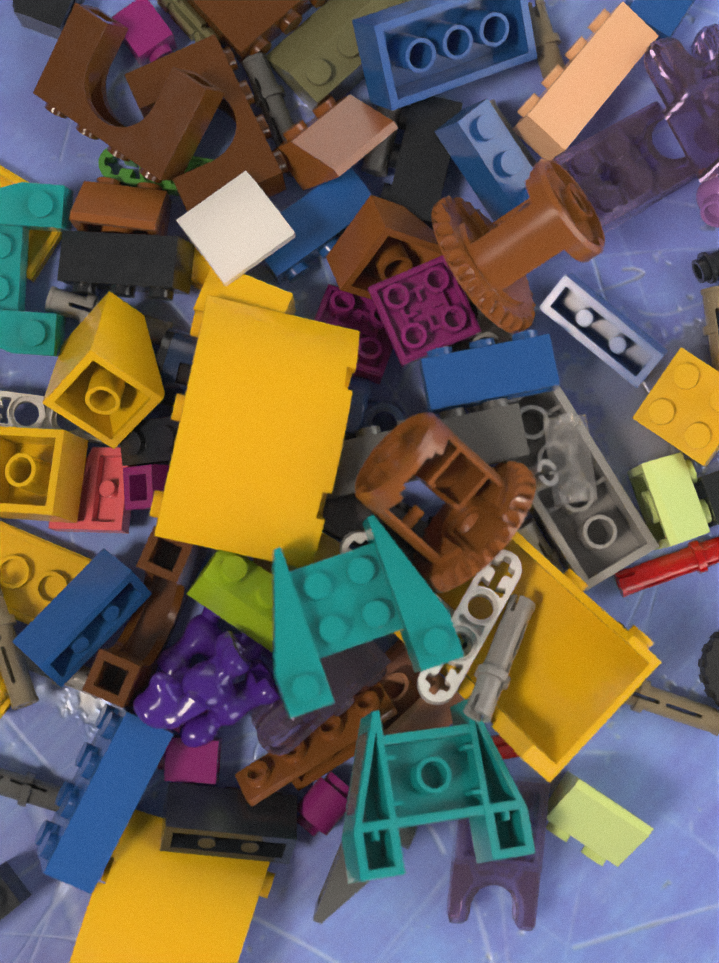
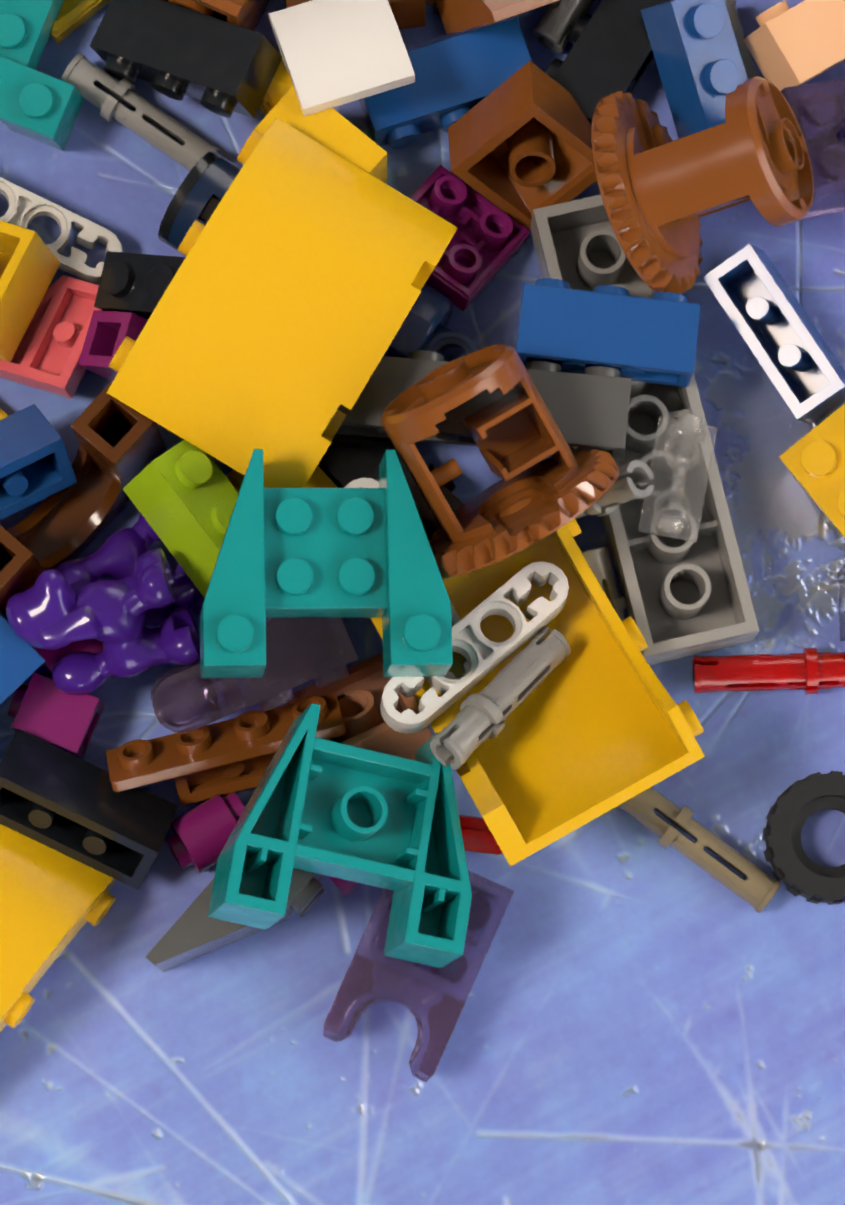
camera: 15 degrees right, 5 degrees down
yellow slope [42,291,165,449] -> none
magenta tile [368,255,481,368] -> none
yellowish green slope [540,771,653,867] -> none
yellowish green slope [627,452,712,550] -> none

